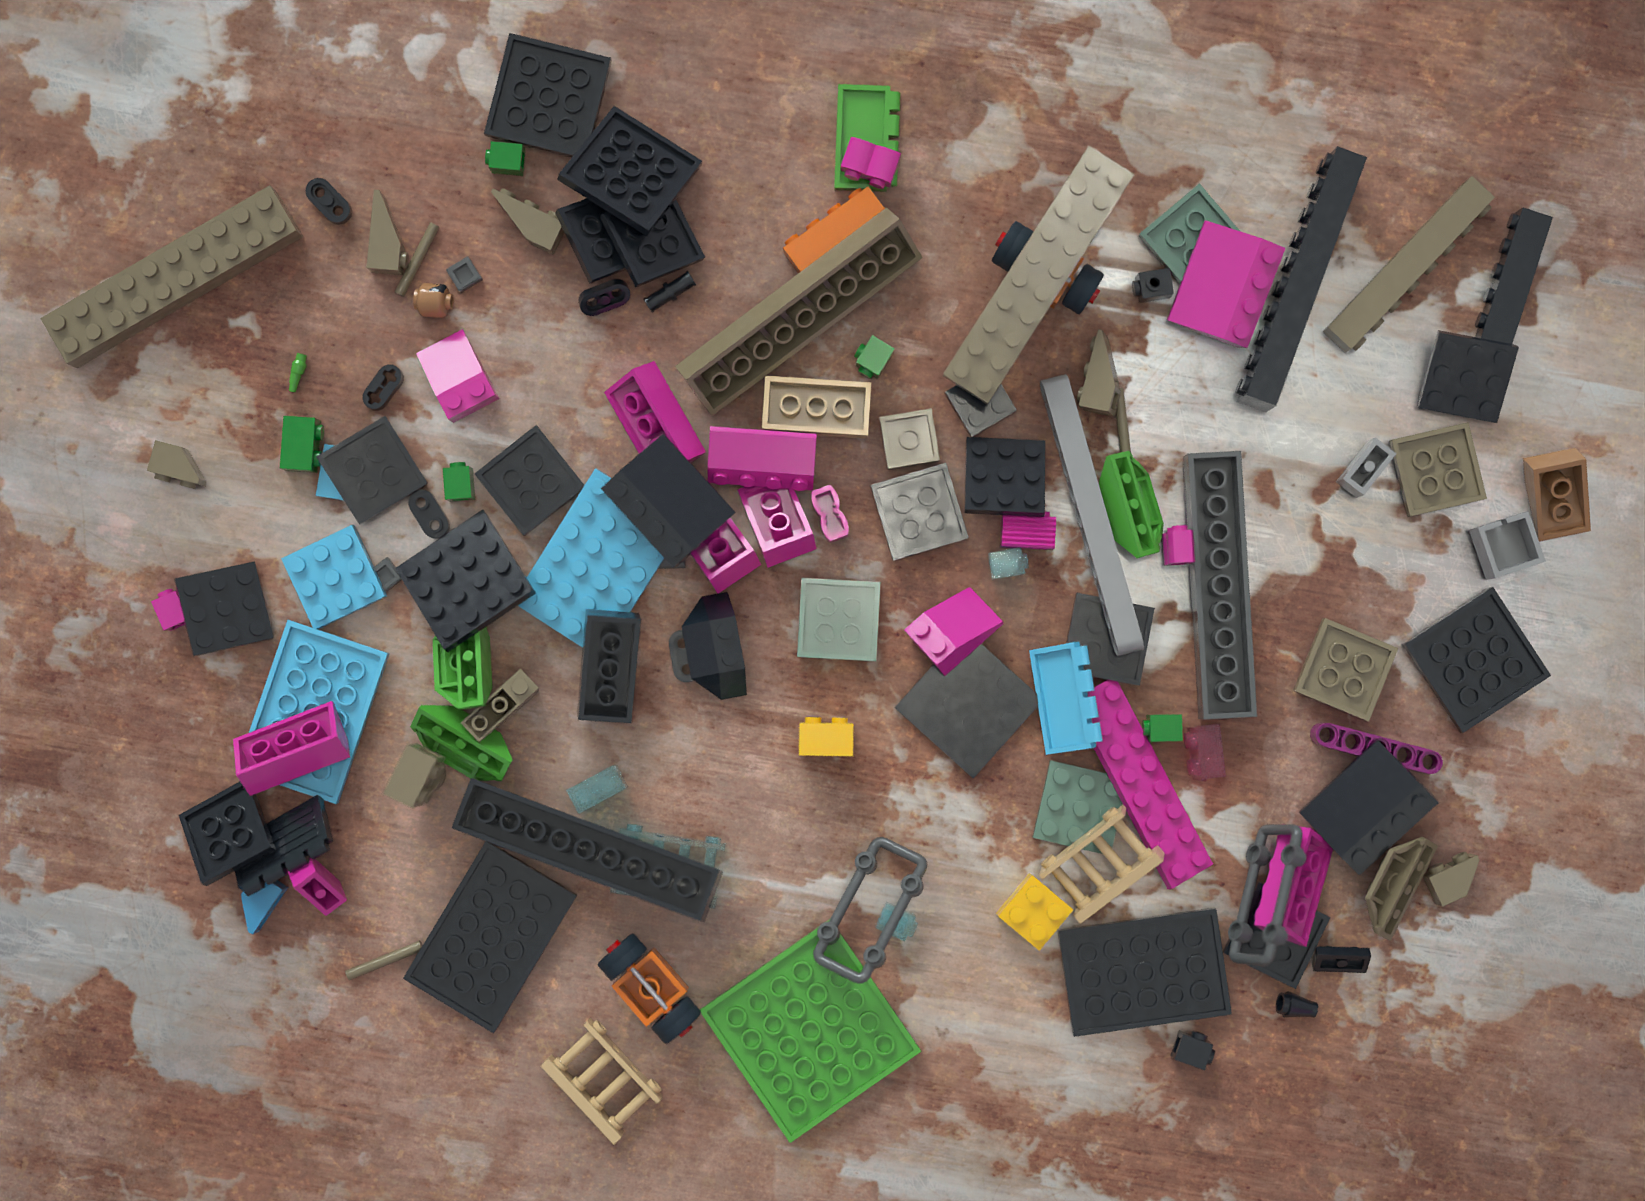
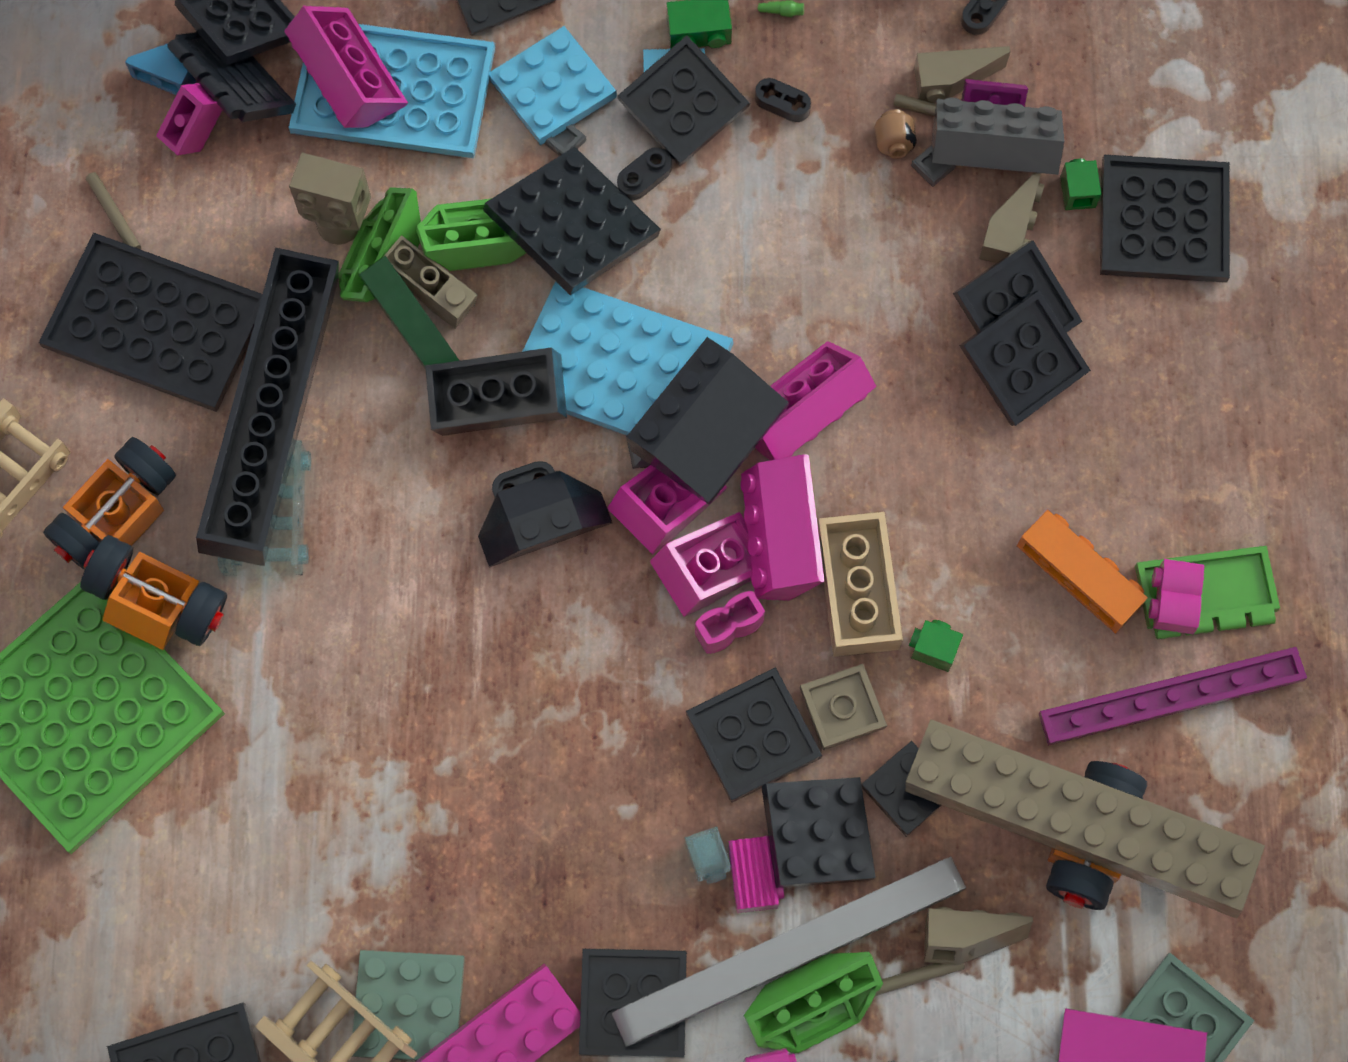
camera: 80 degrees right, 15 degrees down
slope [416,329,500,423] -> none
green brick [443,462,475,502] -> none
black plate [475,425,584,536] -> none
black plate [557,106,702,236] -> none
clear light blue brick [566,764,628,814] -> none
black plate [578,279,631,316] -> none
black pin [643,270,696,313] -> none
dark tan brick [675,208,923,416] -> none
sand green plate [797,578,881,661] -> none
yellow brick [799,717,853,756] -> none
dark grey bar [813,837,927,984] -> none
clear light blue brick [875,901,918,941] -> none
black plate [894,644,1038,778] -> none
dark pink slope [904,587,1004,676] -> none
yellow brick [996,873,1073,951] -> none
medium azure hinge [1029,642,1103,755] -> none
black brick [1132,268,1174,303] -> none
none -> brick [80,535,227,650]
none -> dark green tile [358,256,460,370]
none -> dark grey brick [932,98,1065,175]
none -> magenta plate [961,79,1028,107]
none -> magenta plate [1039,647,1307,746]

